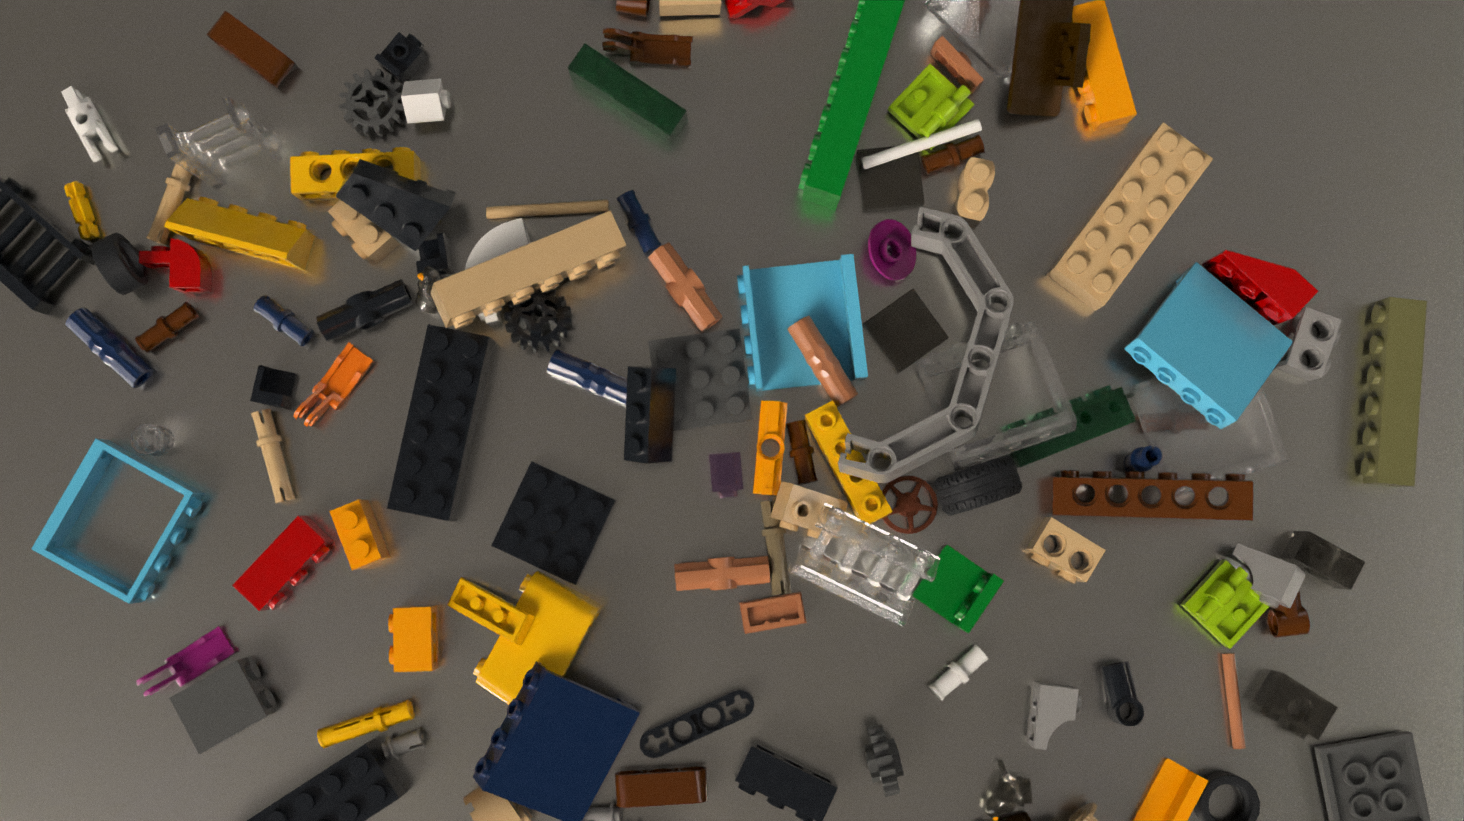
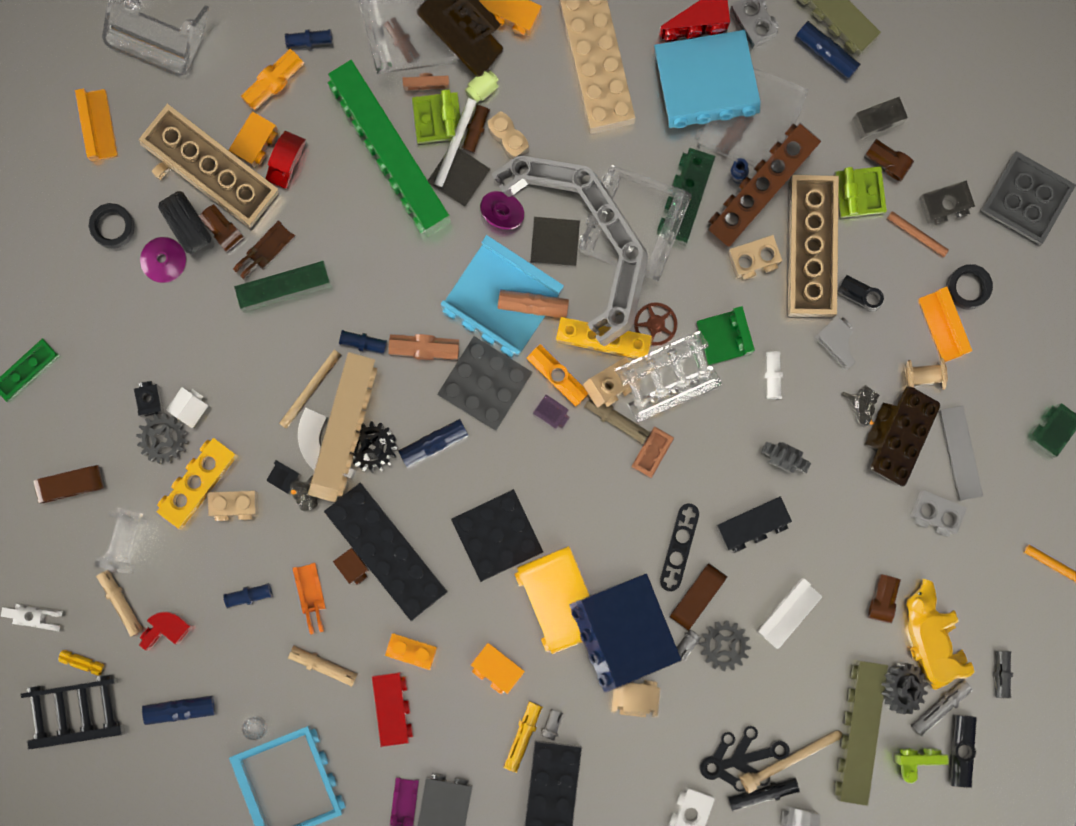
camera: 50 degrees left, 0 degrees up
black tyre [91,232,148,295] -> none
reddish brown pin [135,302,199,353] -> none
yellow slope [164,196,315,270] -> none
black panel [250,365,298,410] -> none
black piece [316,279,414,342] -> none
black wedge [336,159,456,251] -> none
yellow tile [447,577,535,645] -> none
black brick [624,366,676,464] -> none
nougat piece [674,556,770,591] -> none
reddish brown pin [786,420,818,485] -> none
black tyre [934,455,1022,516] -> none
light grey arch [1232,543,1306,609] -> none
none -> reddish brown brick [333,548,370,585]
none -> yellowish green brick [465,70,499,104]
none -> tan brick [788,175,839,318]
none -> dark blue axle [796,21,861,79]

